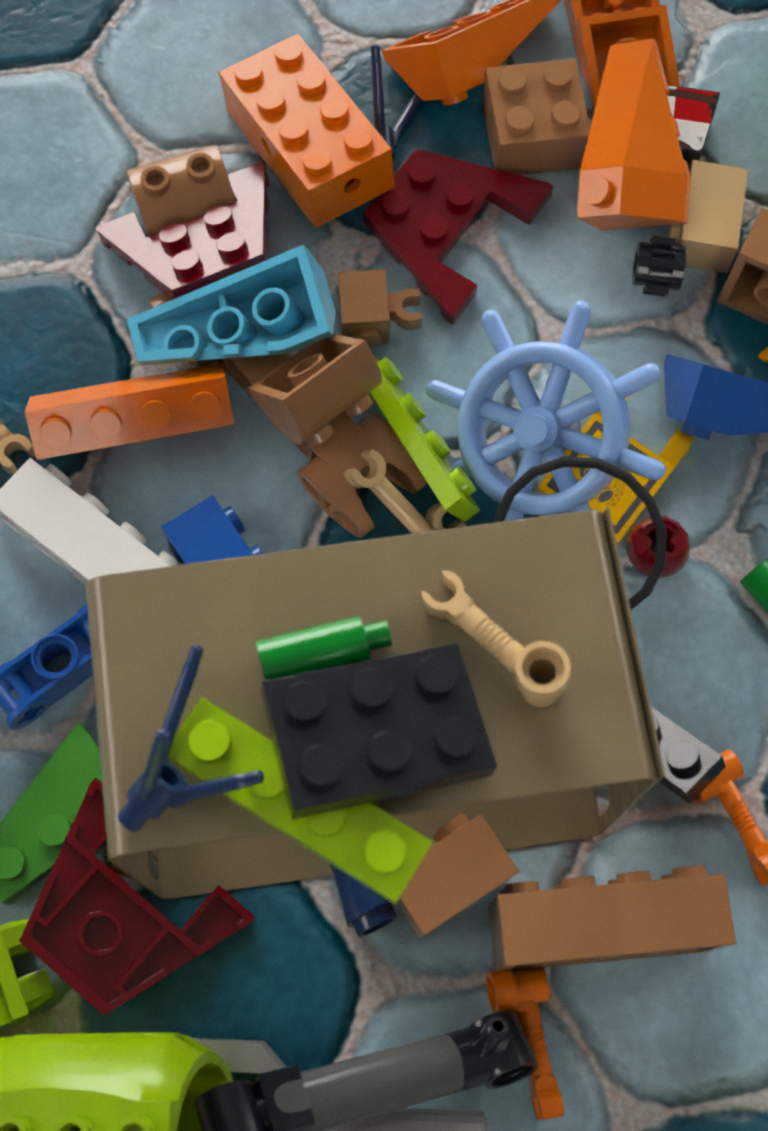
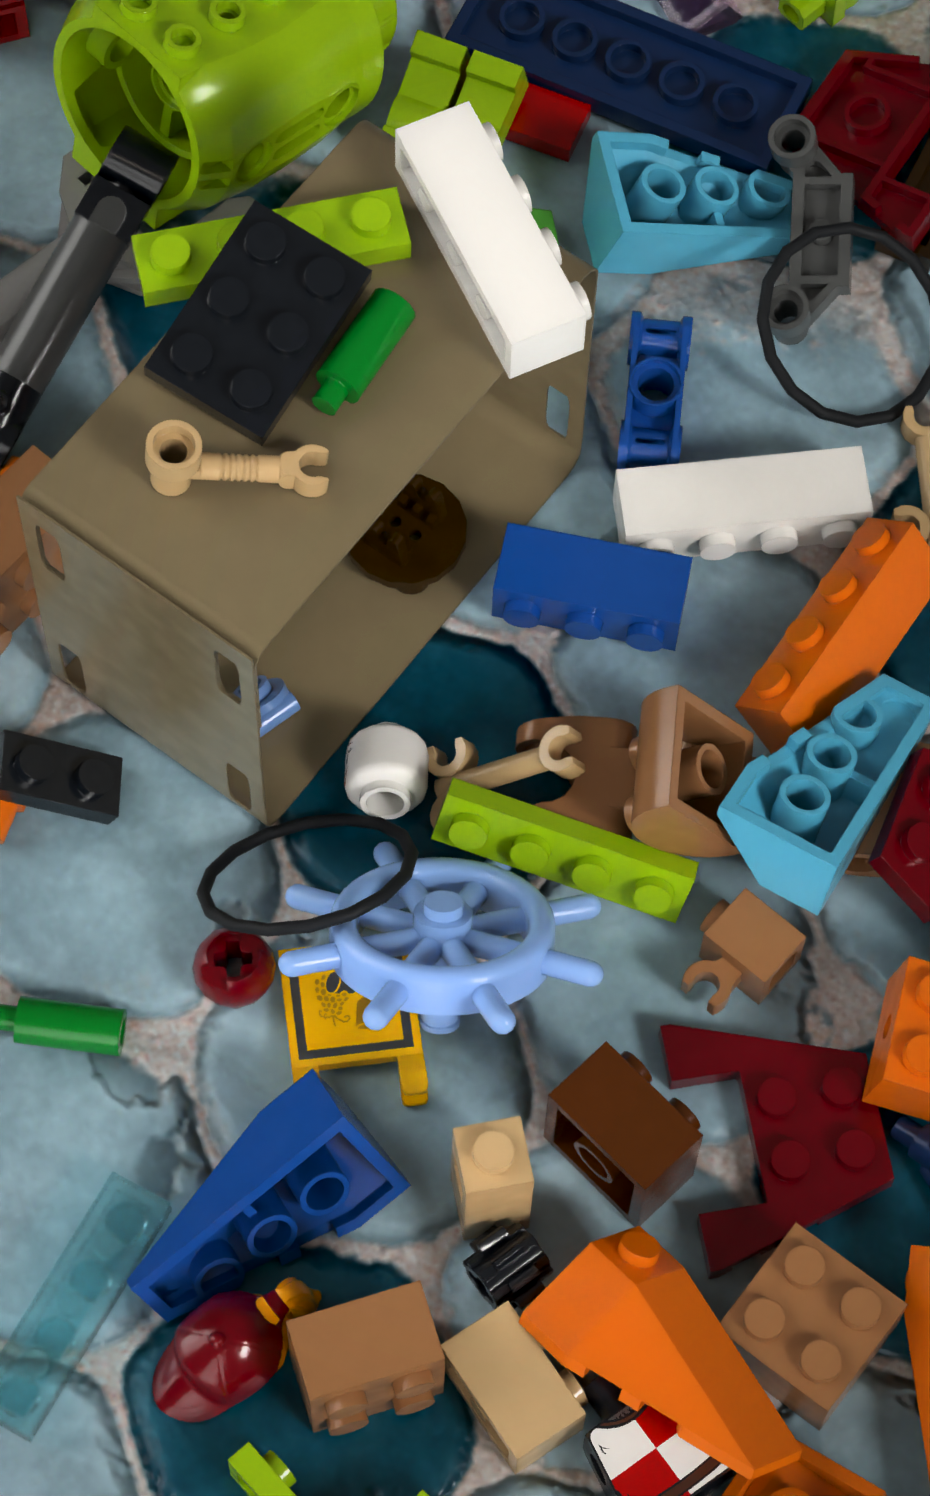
camera: 135 degrees right, 5 degrees down
dark blue plant [118,645,264,832] -> none
none -> white brick [395,101,592,379]
none -> tan brick [451,1116,534,1240]
none -> reddish brown brick [543,1041,703,1227]

